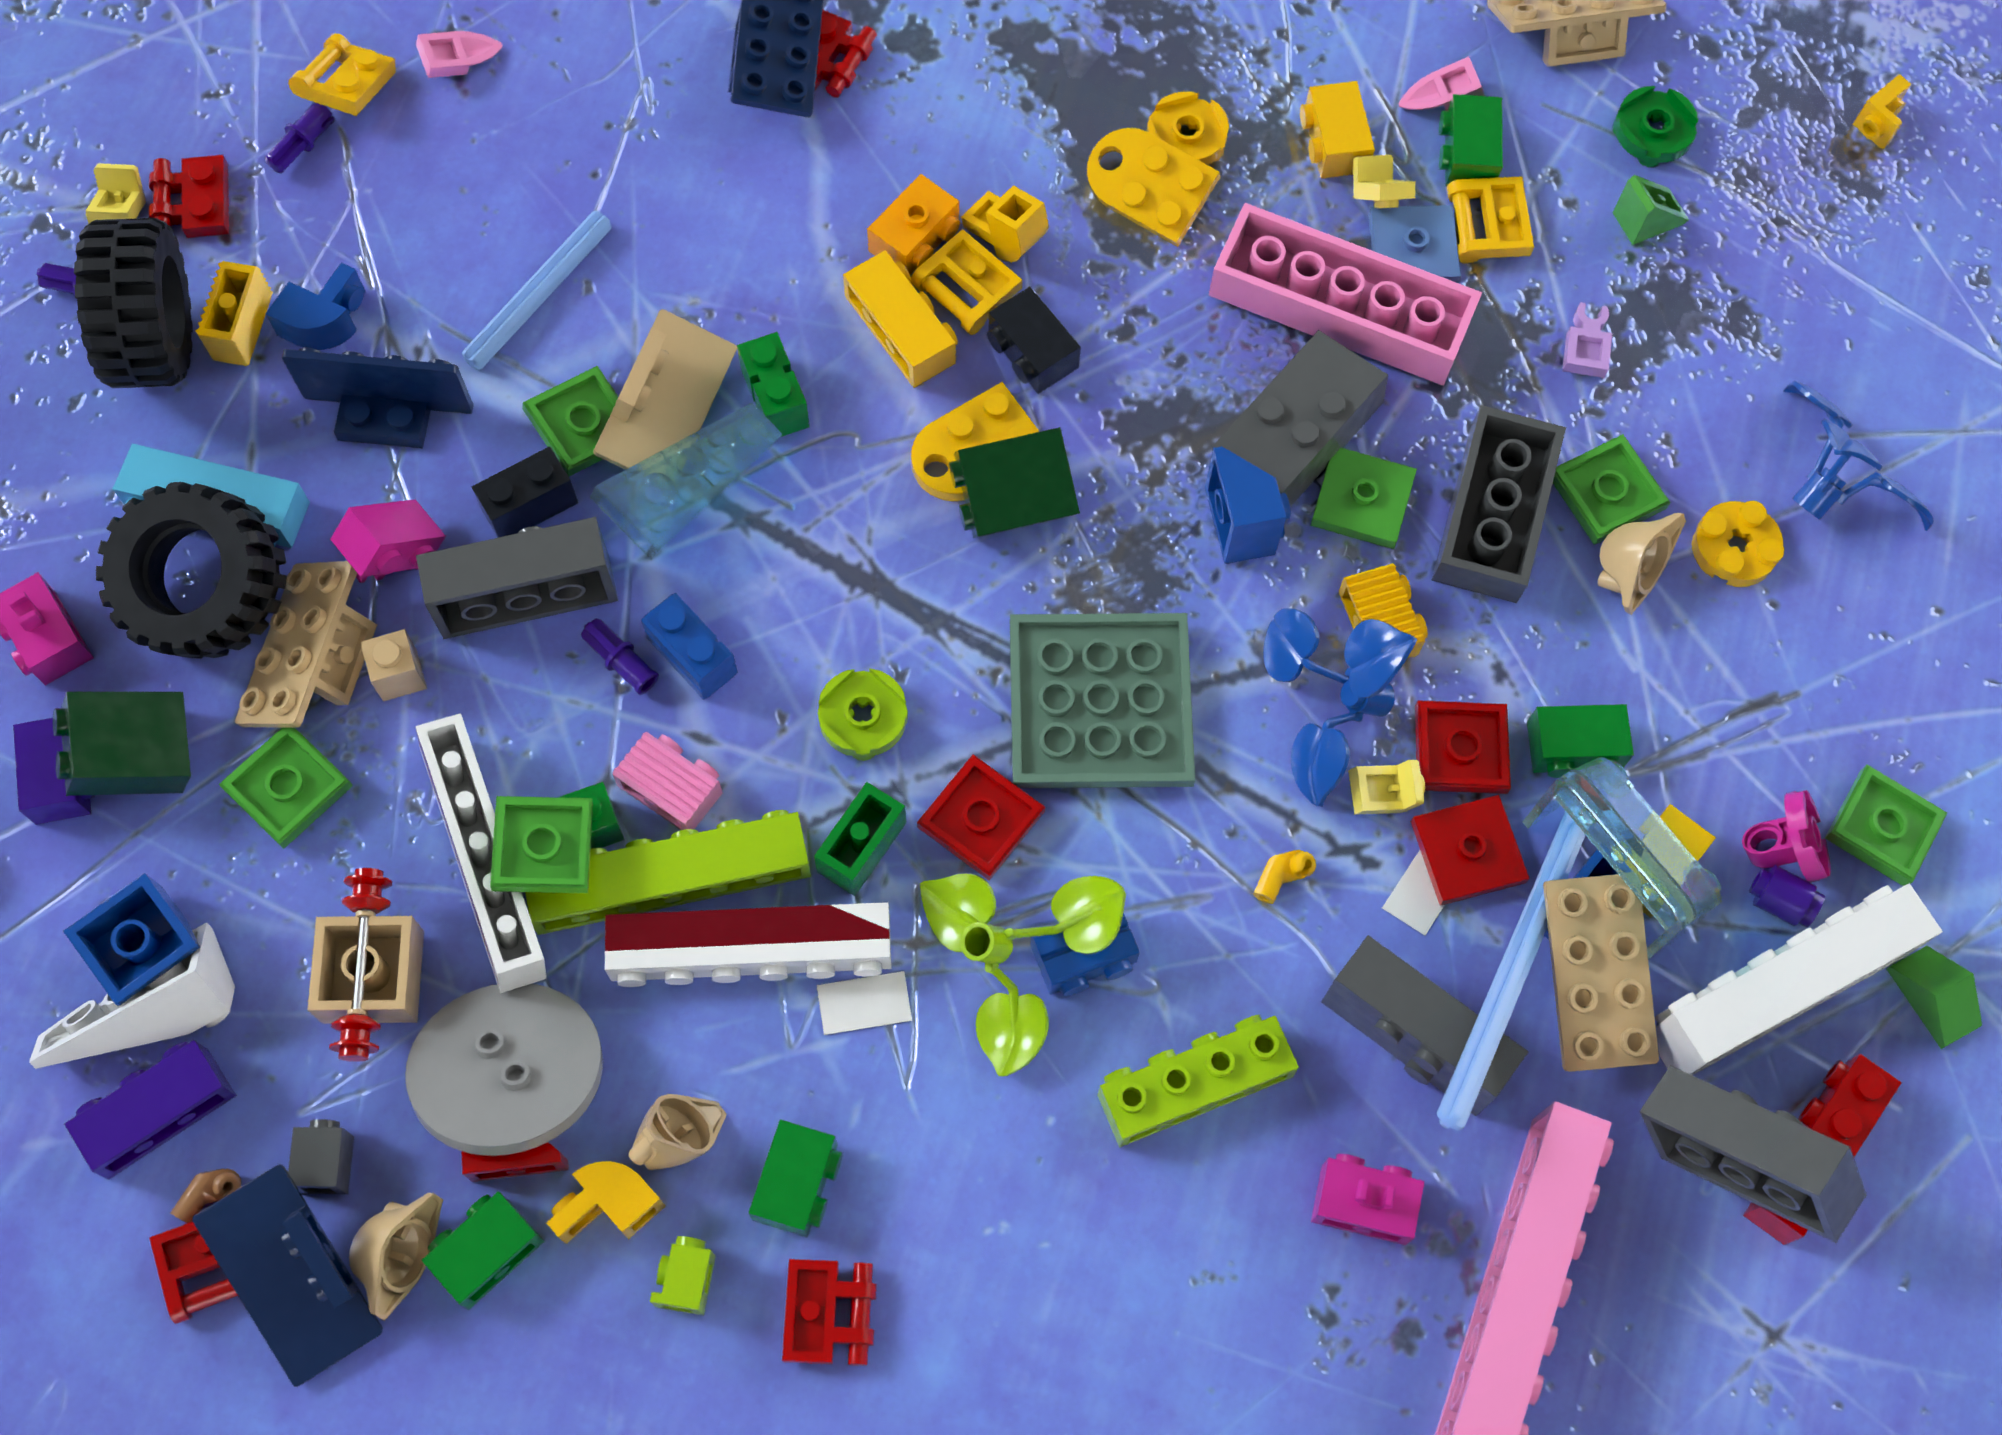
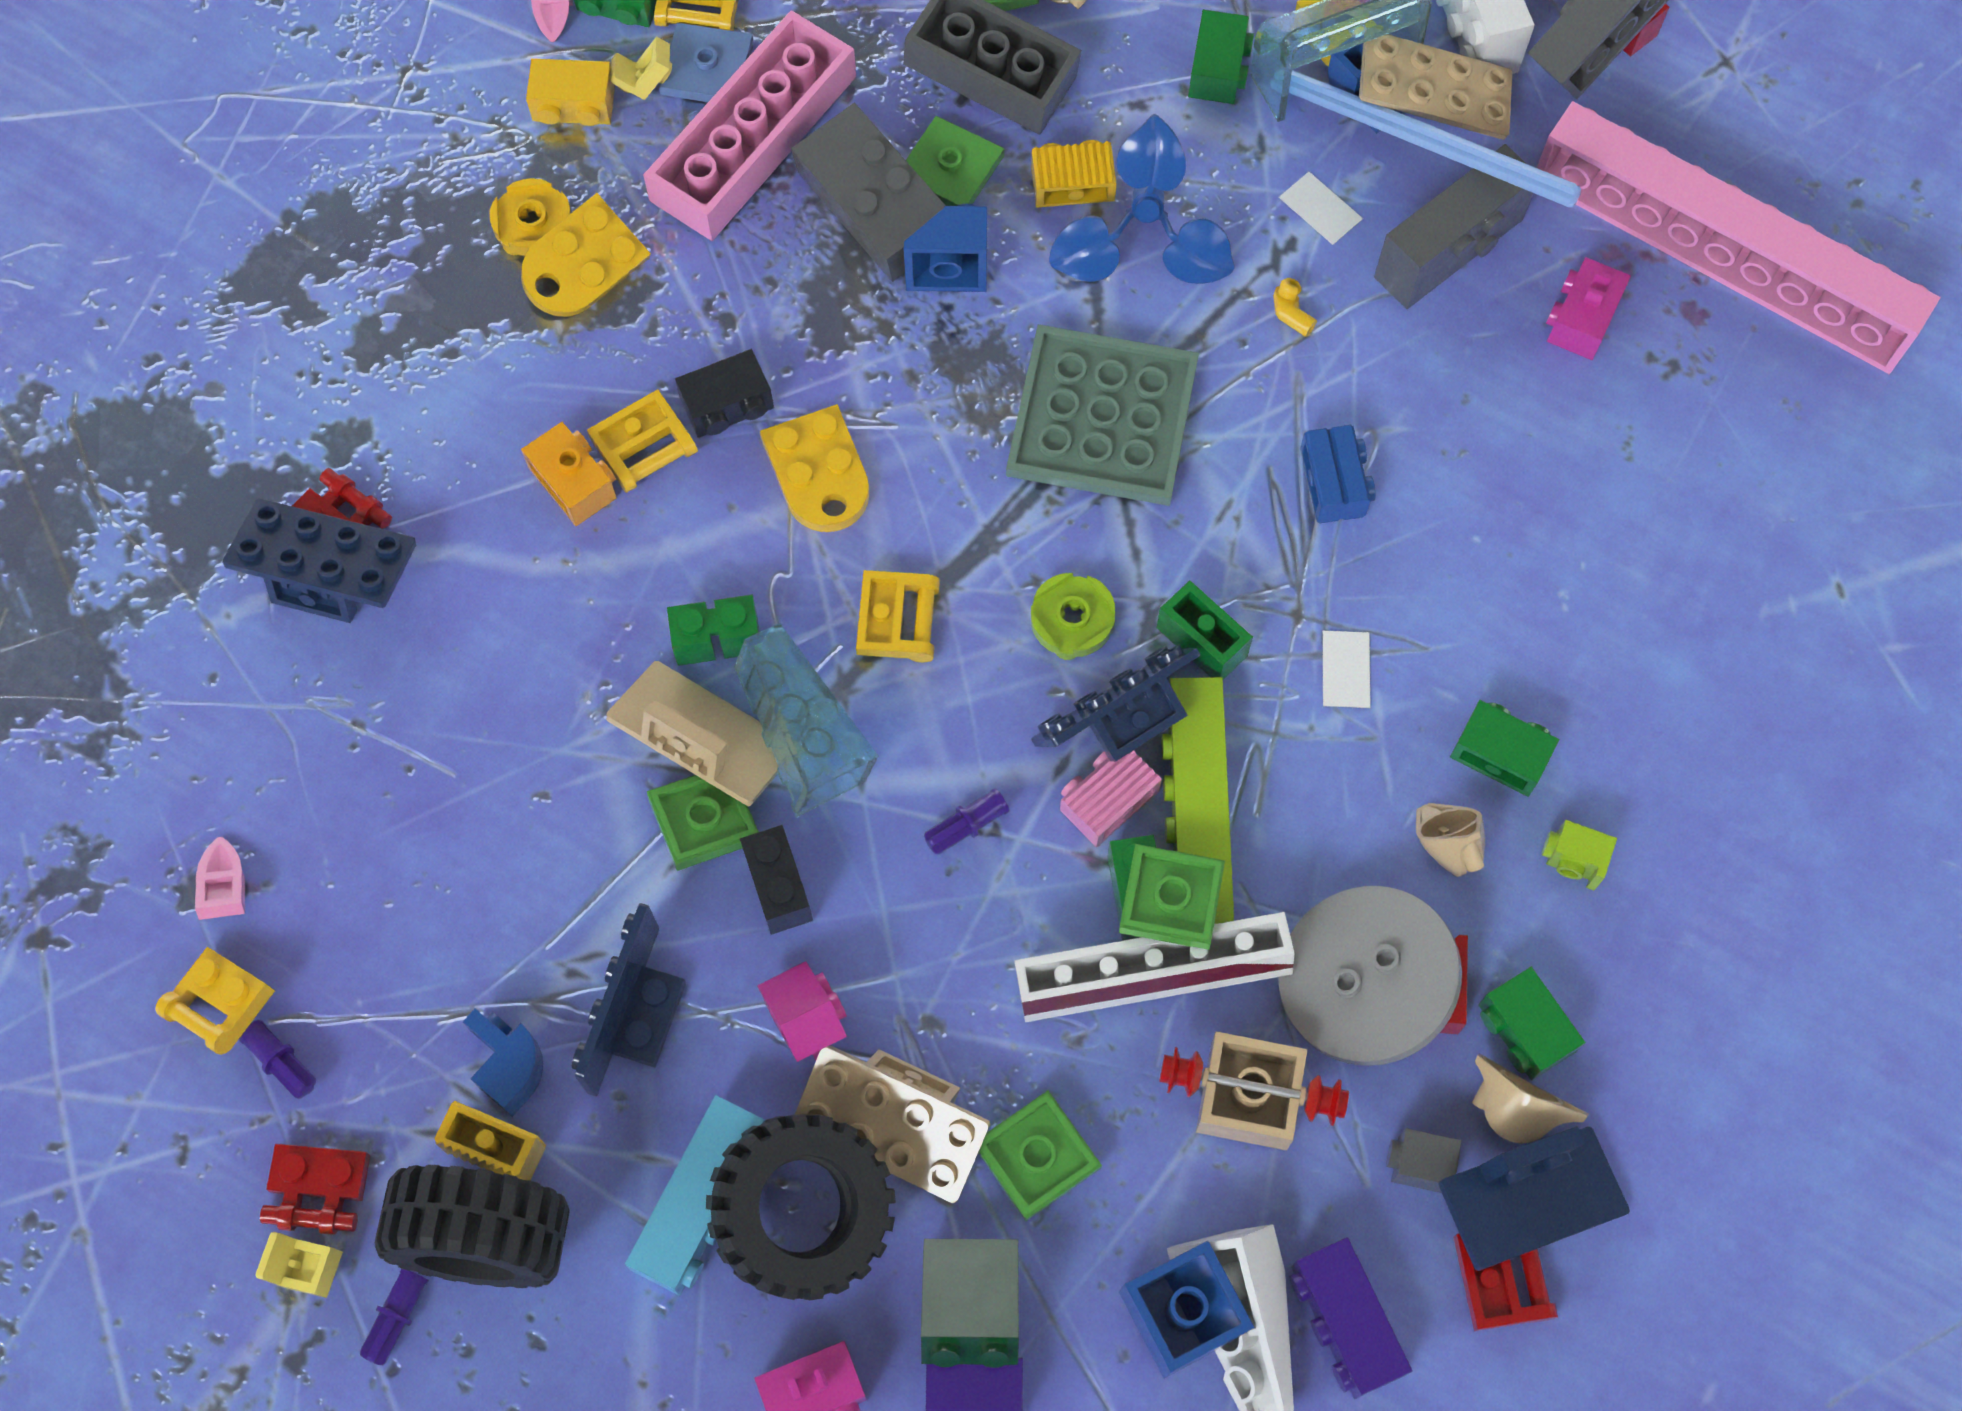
camera: 75 degrees left, 0 degrees up
medium nougat arm [170,1168,241,1223] -> none
tan brick [360,629,427,702] -> none
dark grey brick [416,517,618,639] -> none
light blue axle [462,211,611,370] -> none
yellow brick [546,1161,666,1244] -> none
brick [605,902,892,987] -> none
blue brick [641,593,738,700] -> none
red plate [782,1259,877,1366] -> none
yellow brick [843,250,958,388] -> none
red plate [917,754,1045,881] -> none
lime plant [920,874,1126,1077] -> none
dark green brick [949,427,1080,538] -> none
yellow brick [961,185,1049,262] -> none
lime brick [1097,1014,1299,1148] -> none
light yellow bracket [1348,760,1425,815] -> none
red plate [1410,795,1530,906] -> none
red plate [1415,700,1511,794] -> none
none -> yellow plate [856,570,940,663]
none -> dark blue bracket [1031,645,1201,762]

